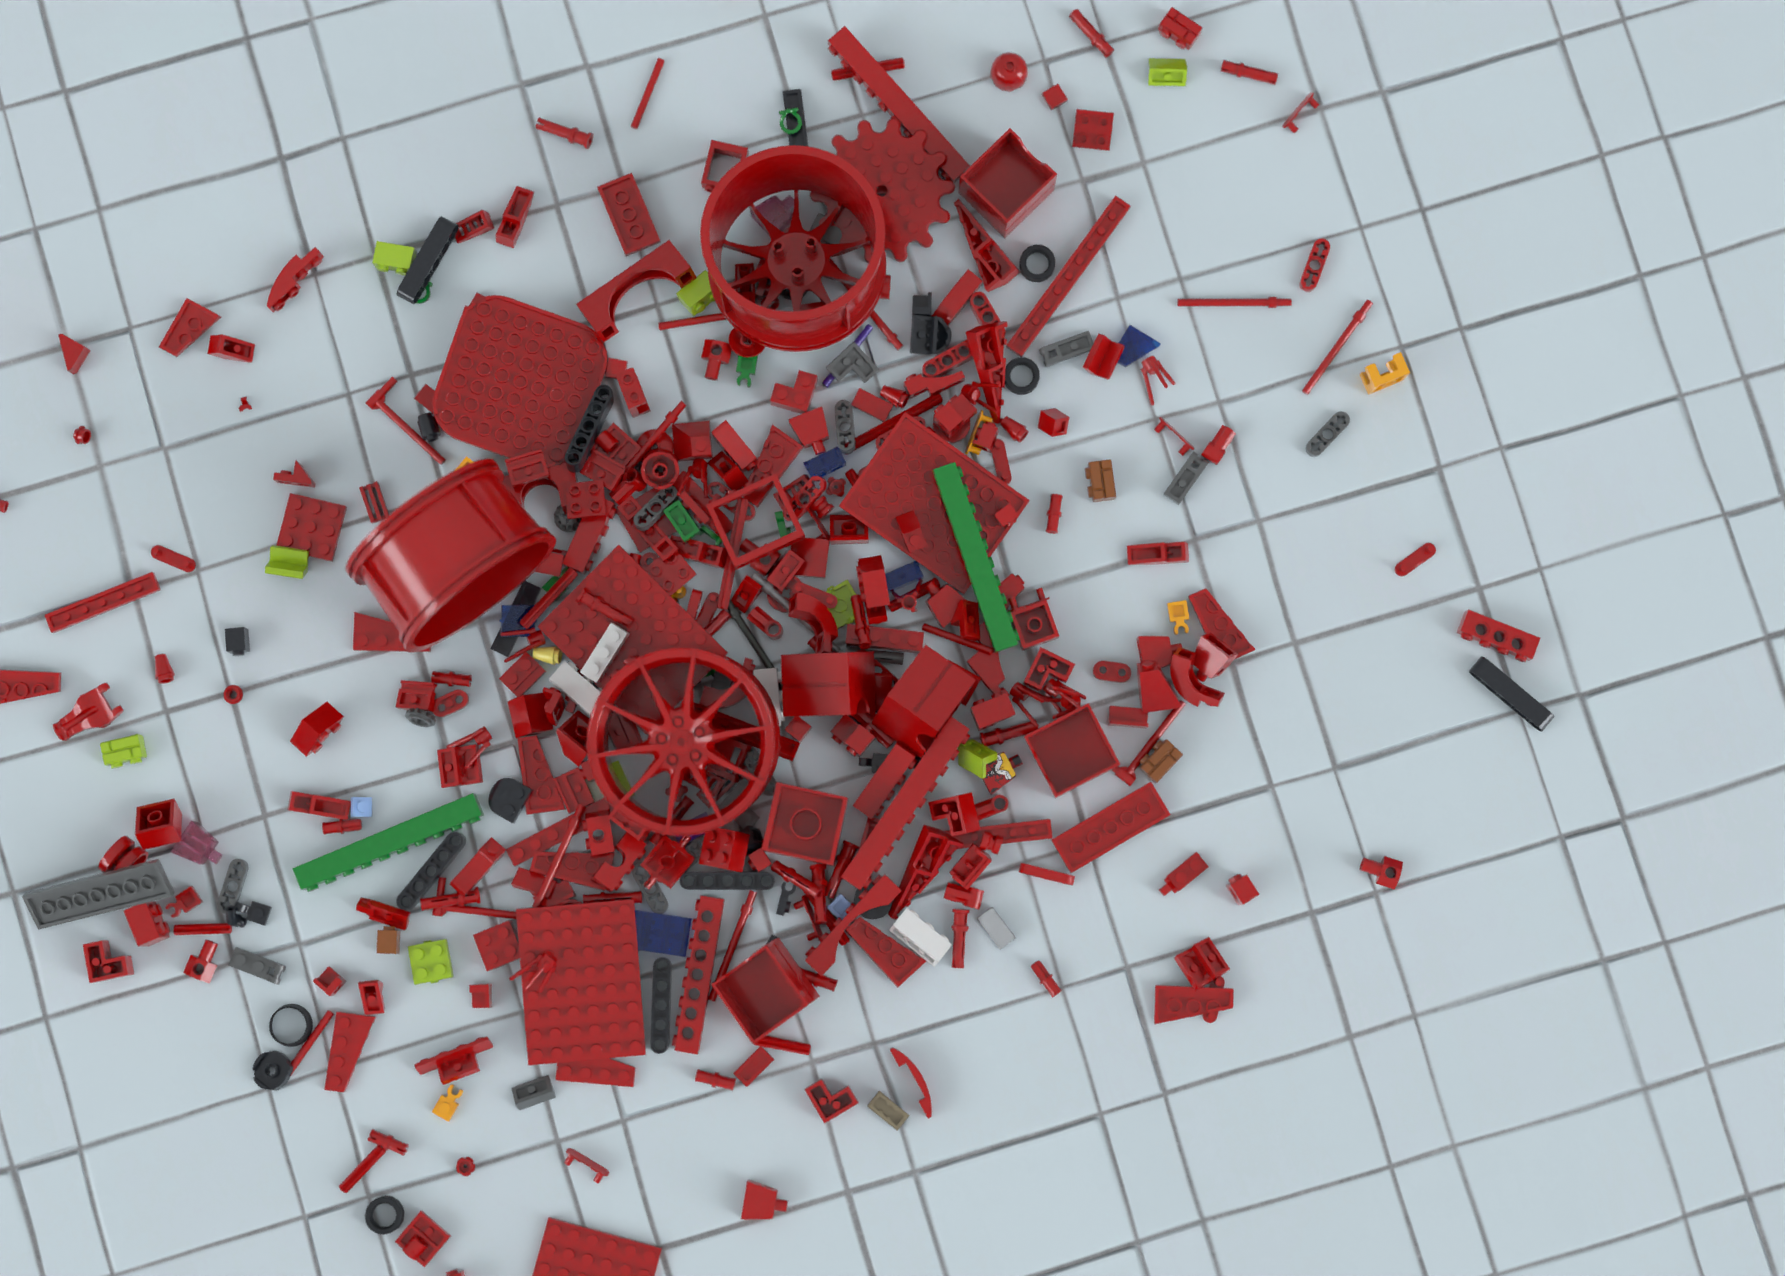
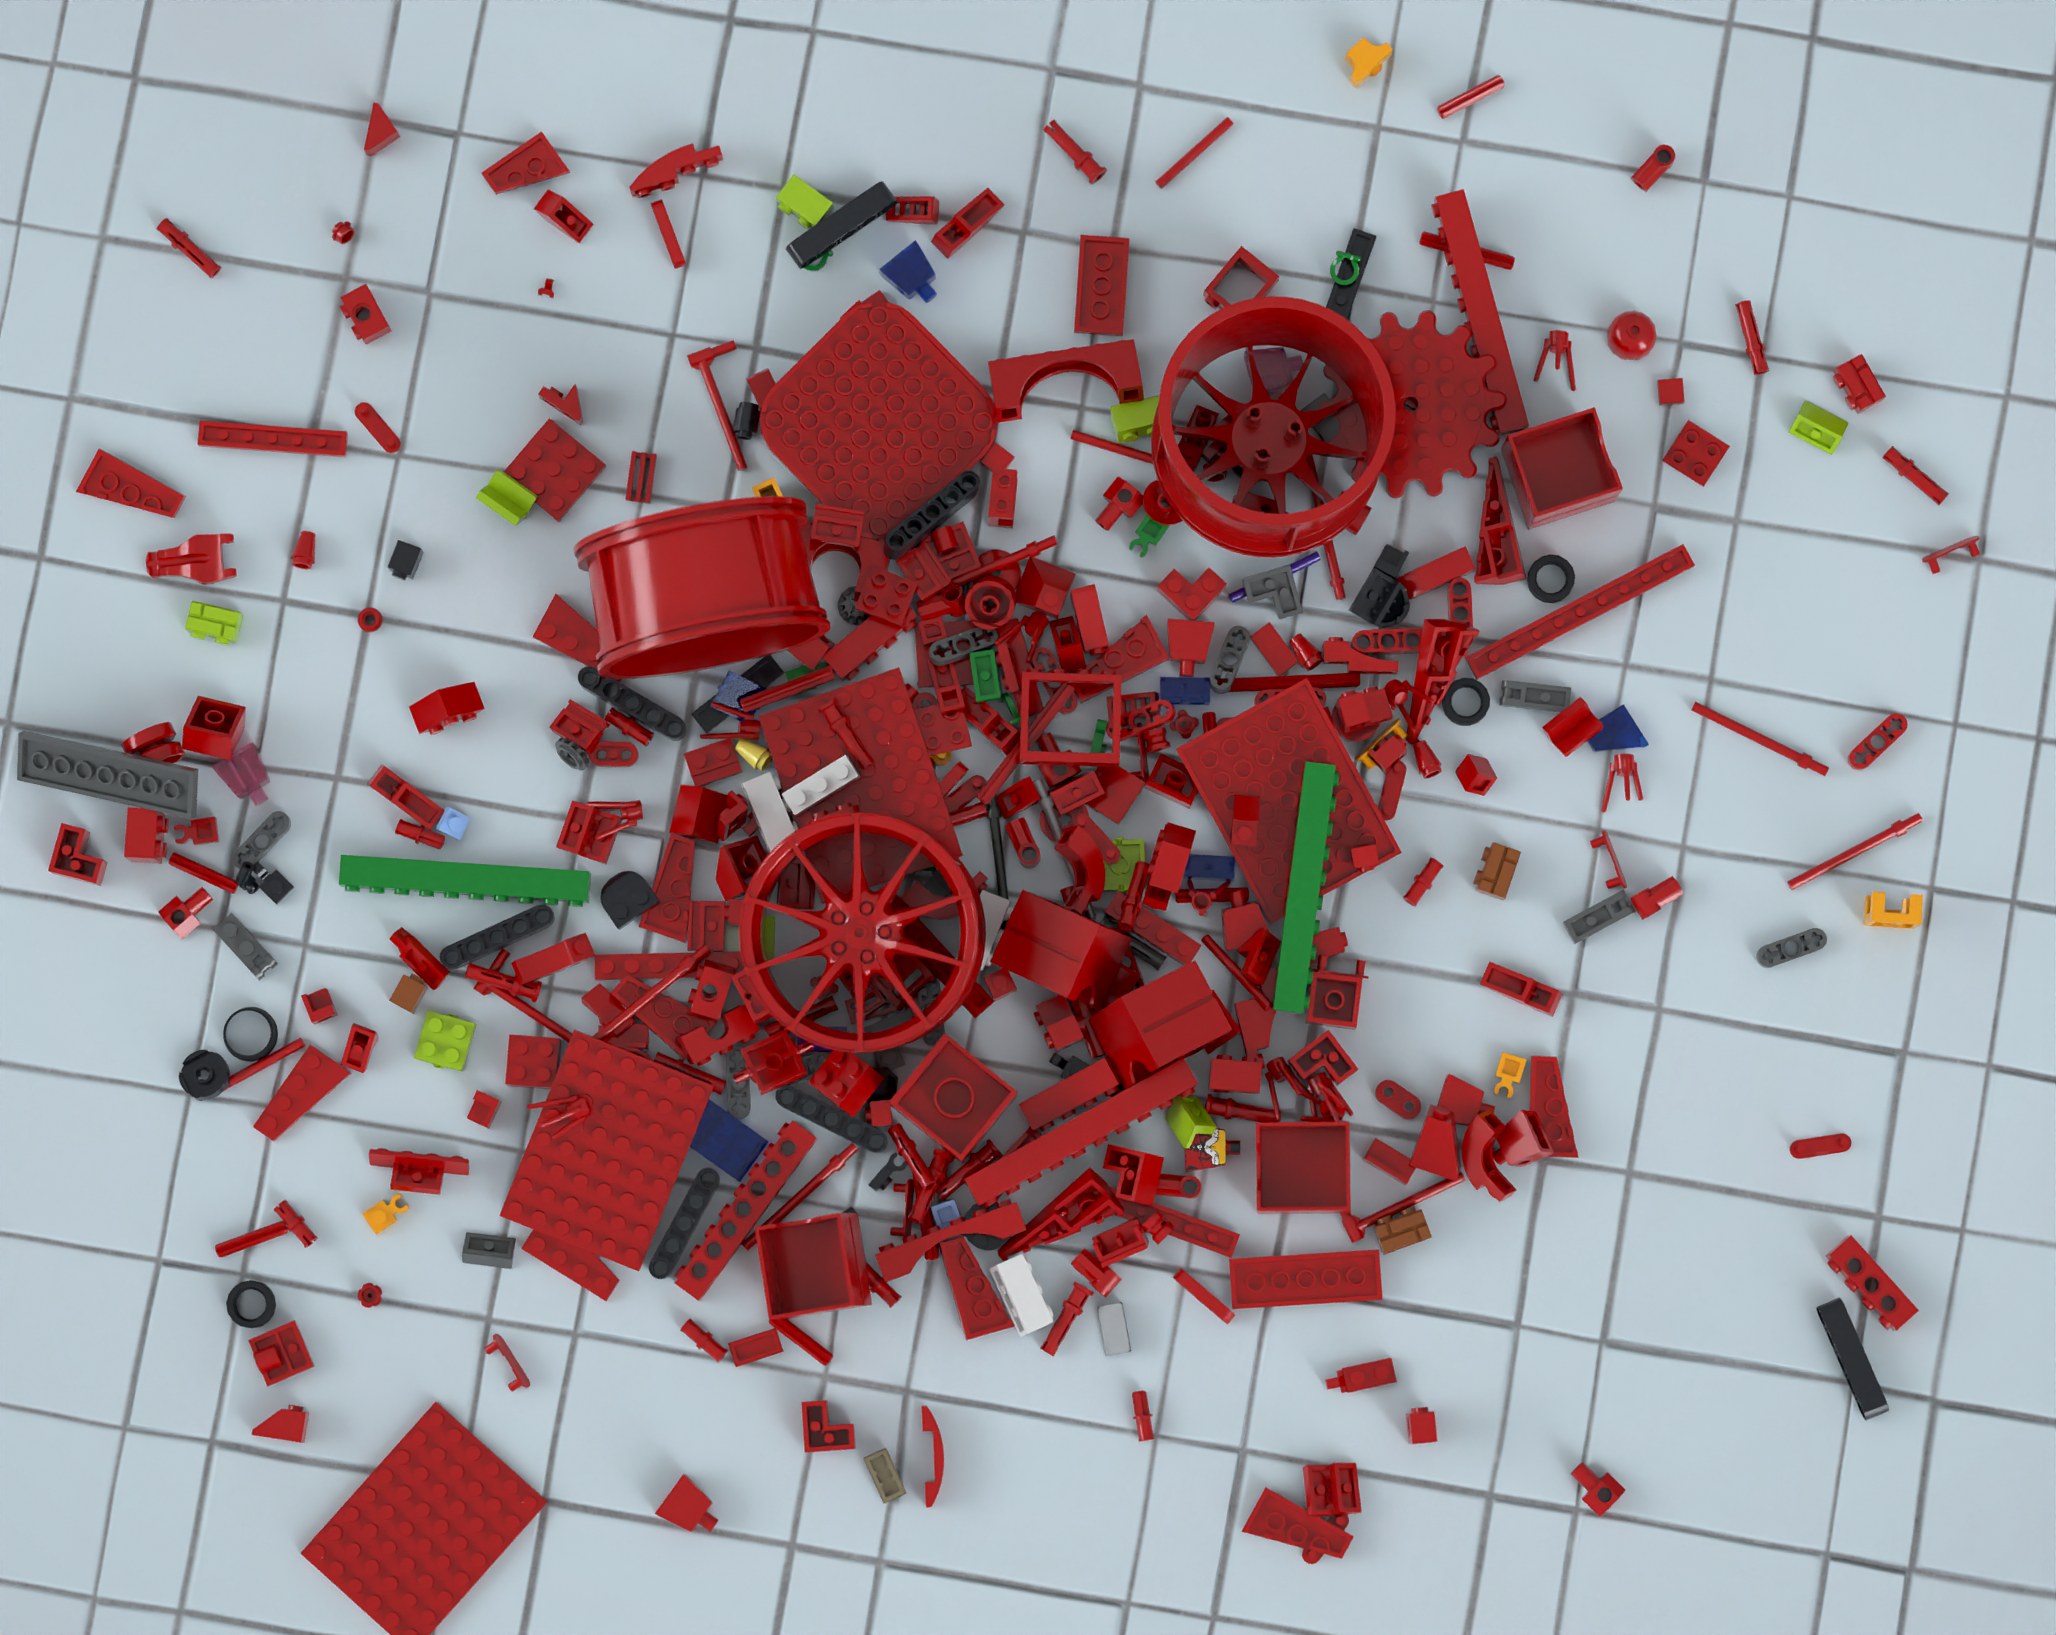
camera: 25 degrees right, 0 degrees up
none -> red brick [339,284,392,344]
none -> black beam [578,666,687,741]
none -> red beam [650,199,686,269]
none -> clear blue torso [879,240,937,303]
none -> red plant [1534,330,1576,391]

